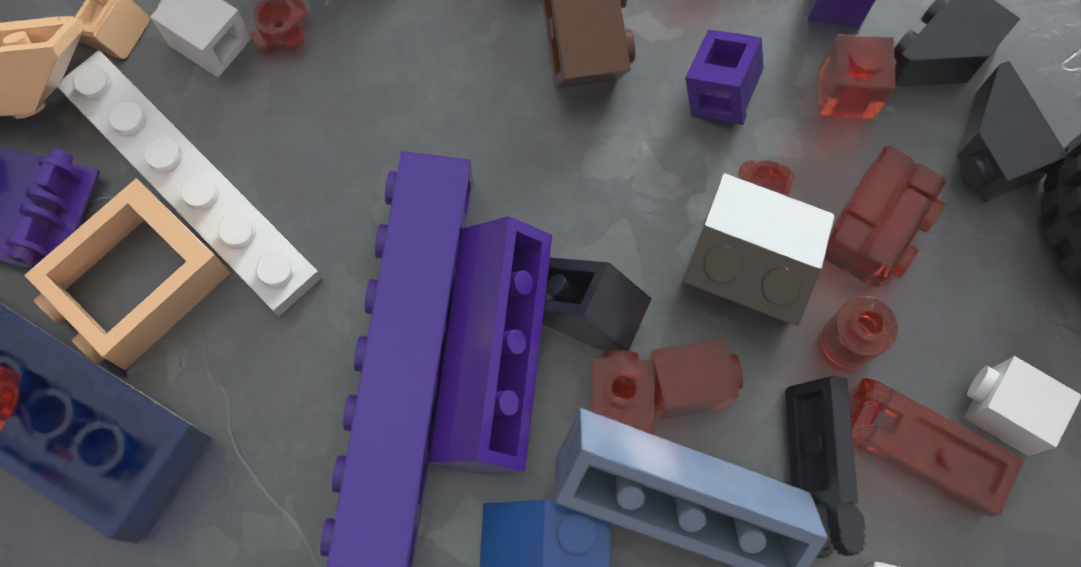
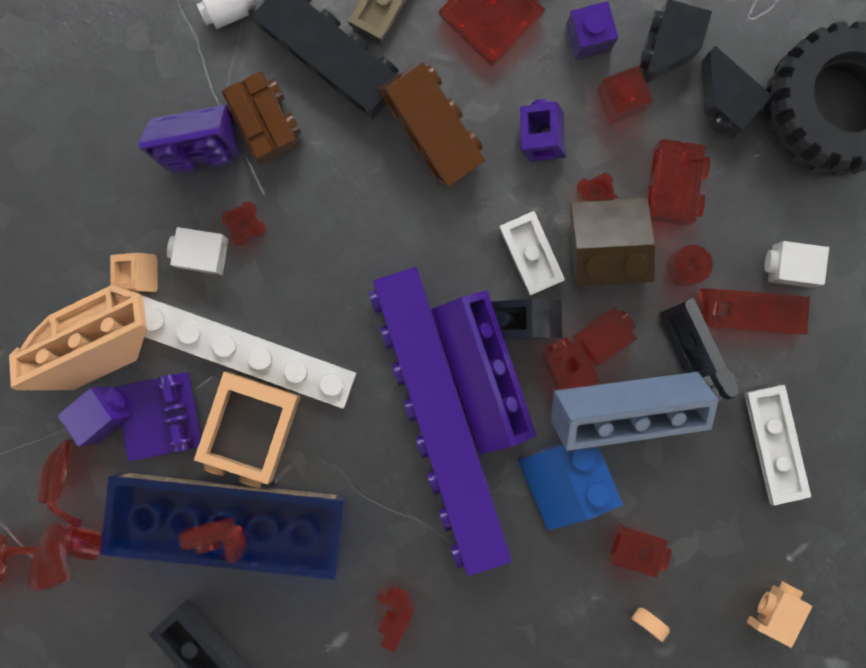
camera: 25 degrees left, 15 degrees up
none -> white plate [499,211,565,296]

